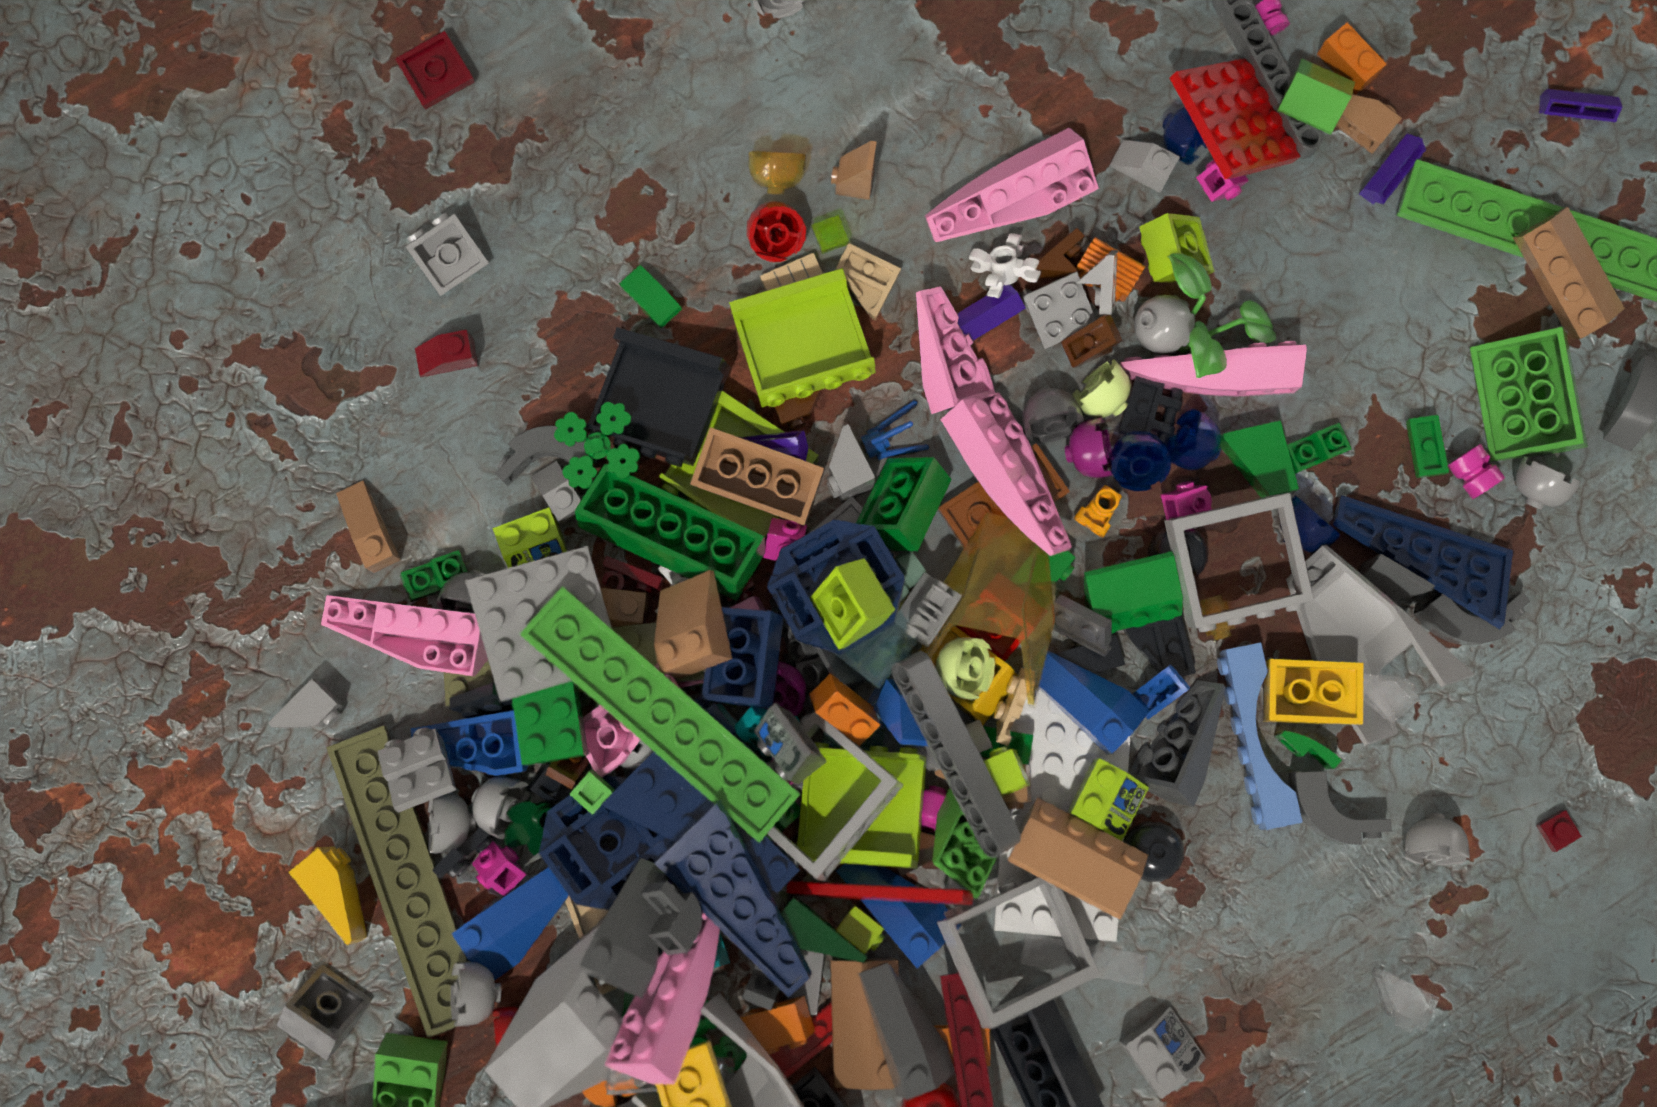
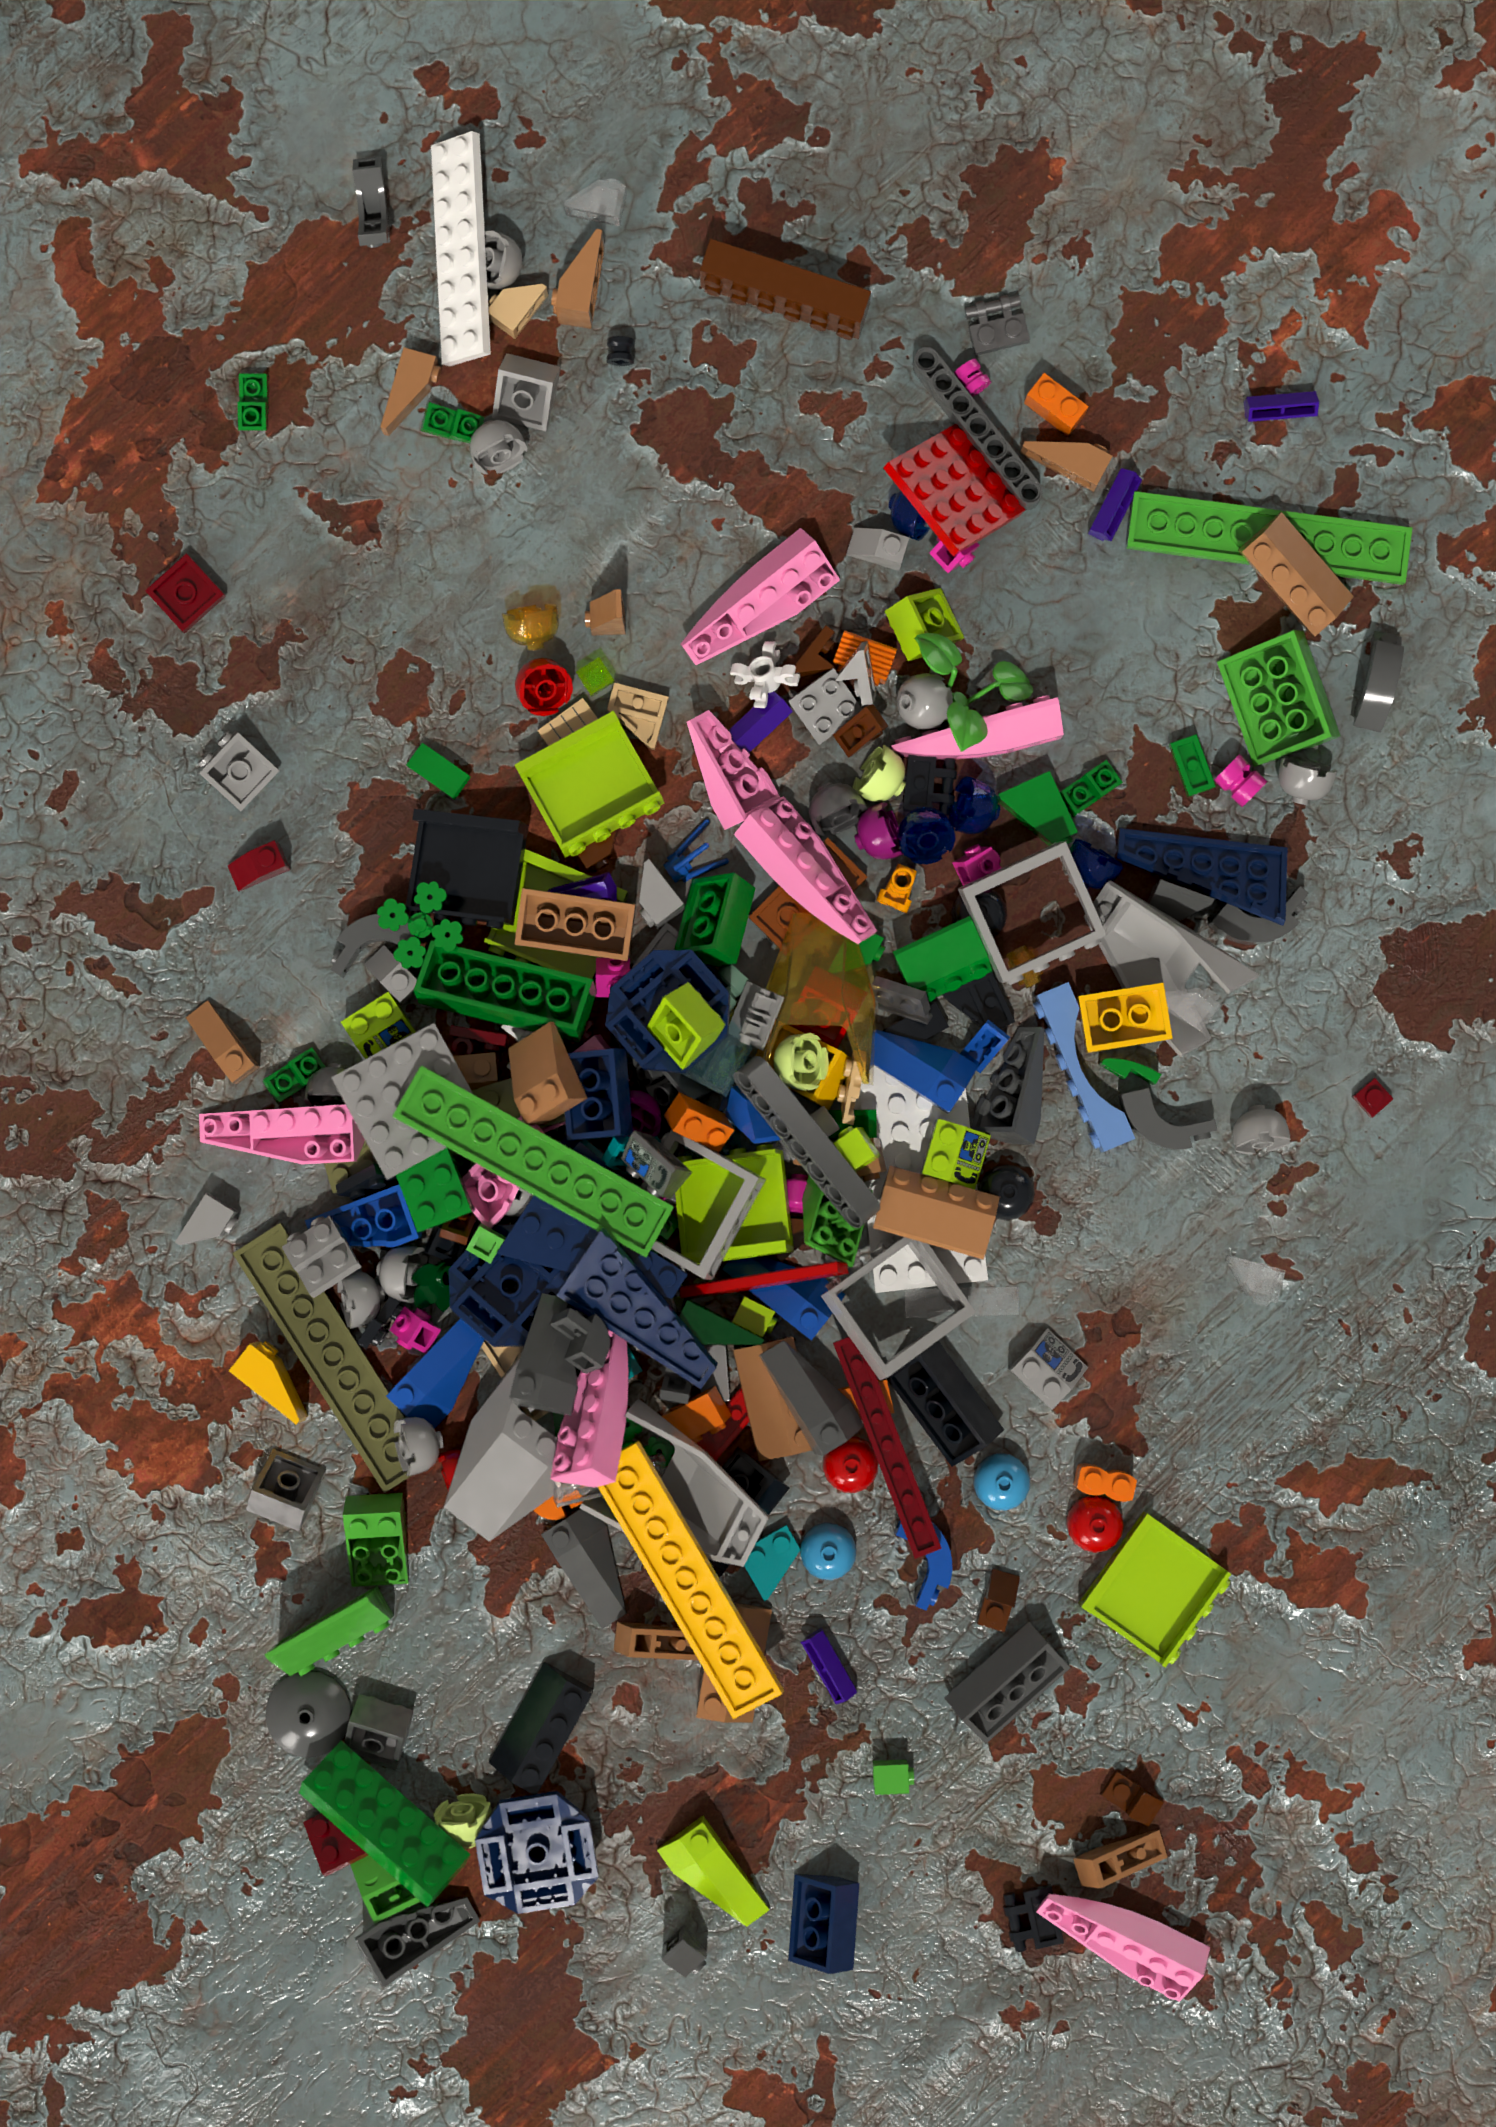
camera: 10 degrees left, 5 degrees up
bright green slope [1277,58,1355,135] -> none

